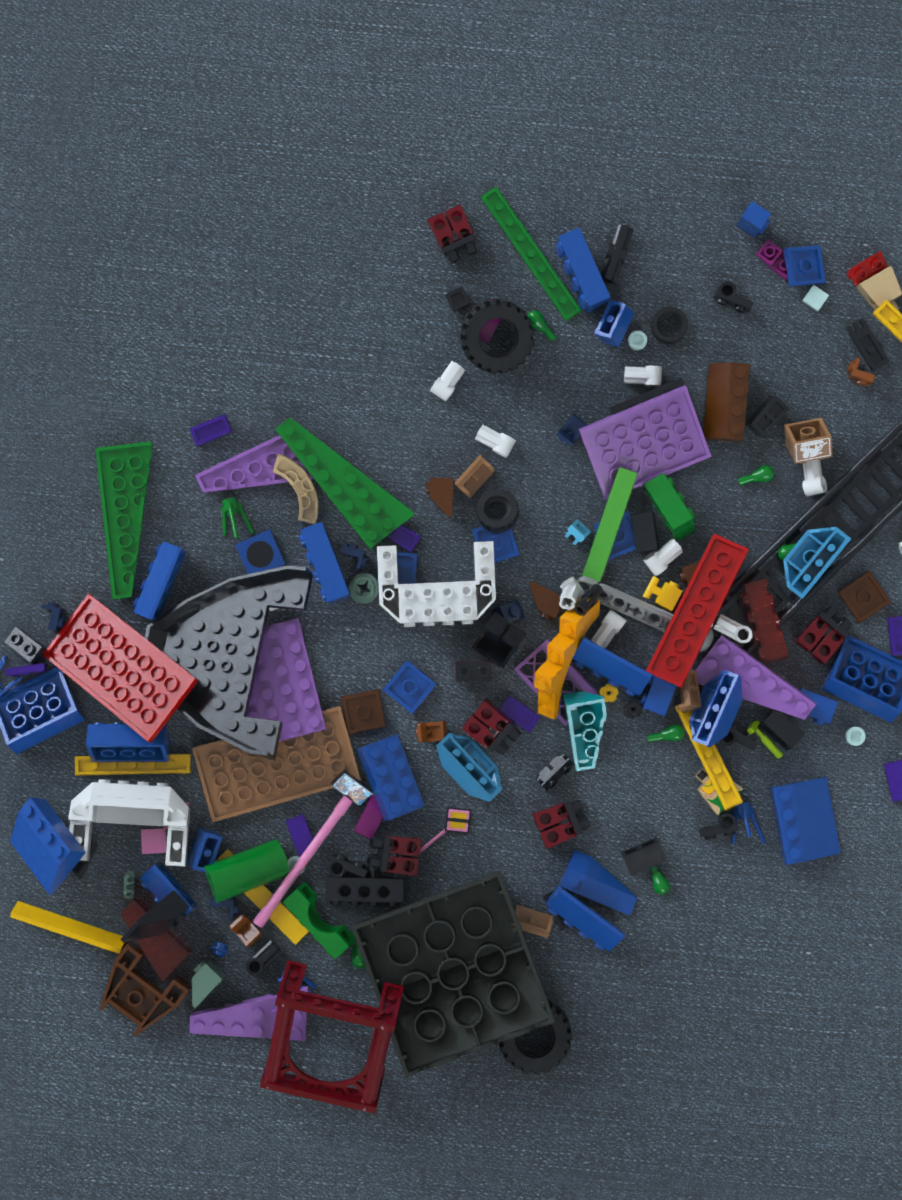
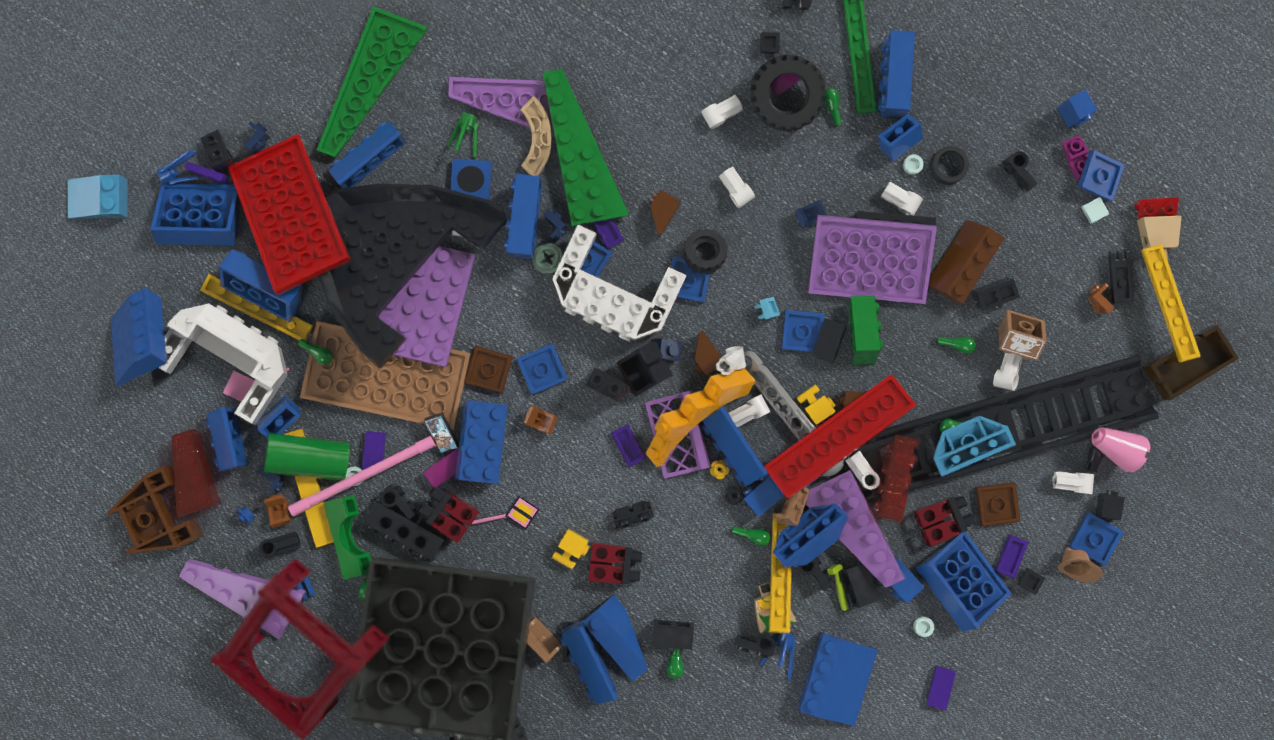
camera: 25 degrees right, 0 degrees up
yellow tile [10,901,126,954] -> none
black slope [121,890,189,942] -> none
sand green gear [124,871,135,902] -> none
dark purple tile [190,414,232,447] -> none
sand green slope [192,959,226,1008] -> none
dark azure wedge [436,733,502,802] -> none
medium nougat hinge [454,455,495,499] -> none
dark red hips [462,697,521,756] -> none
teal wedge [563,691,607,772] -> none
black pin [574,584,603,615] -> none
bright green tile [582,467,638,582] -> none
black piece [601,224,634,284] -> none
white piece [643,539,683,576] -> none
none -> green piece [298,339,333,365]
none -> yellow brick [552,529,590,570]

